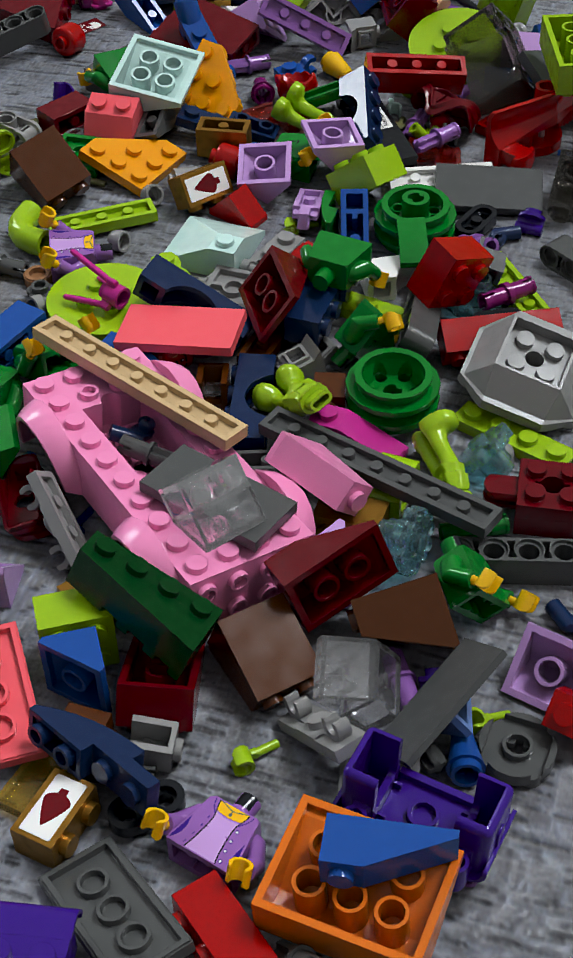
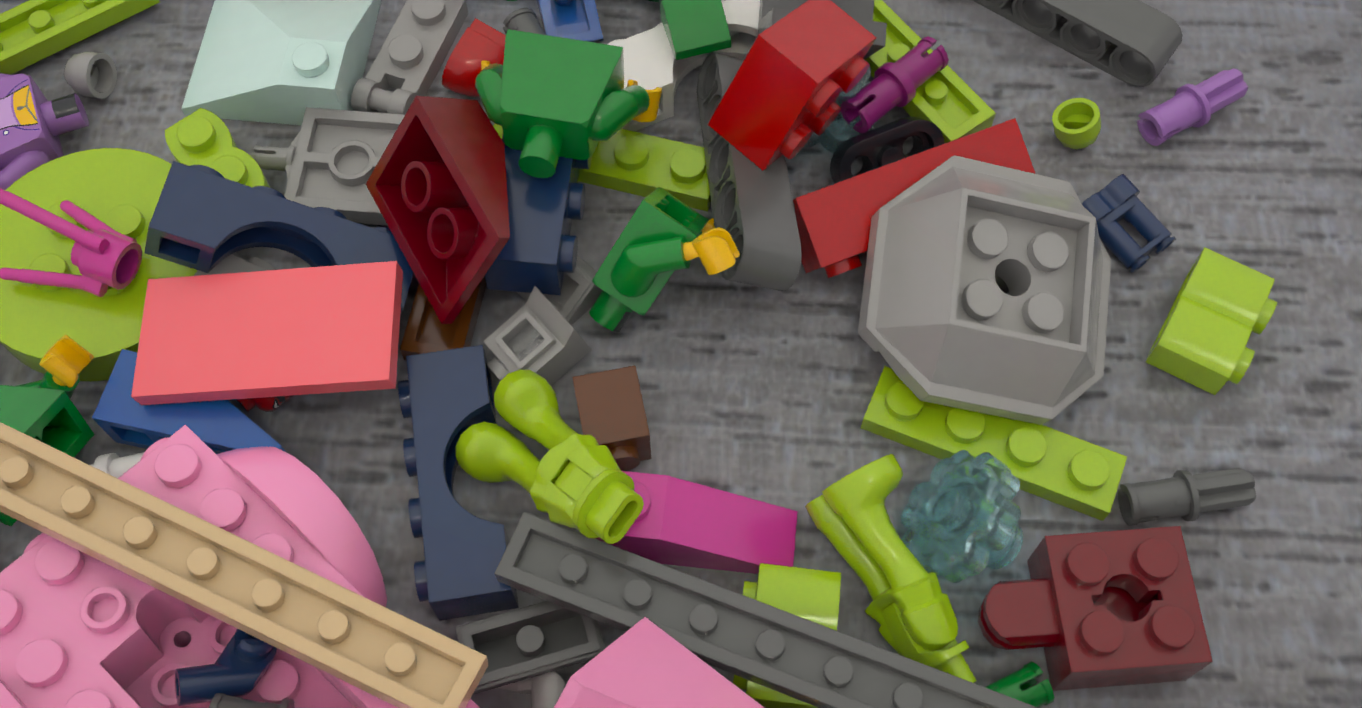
camera: 15 degrees left, 20 degrees up
reddish brown window [196,363,230,411] -> none
green wheel [345,347,441,435] -> none

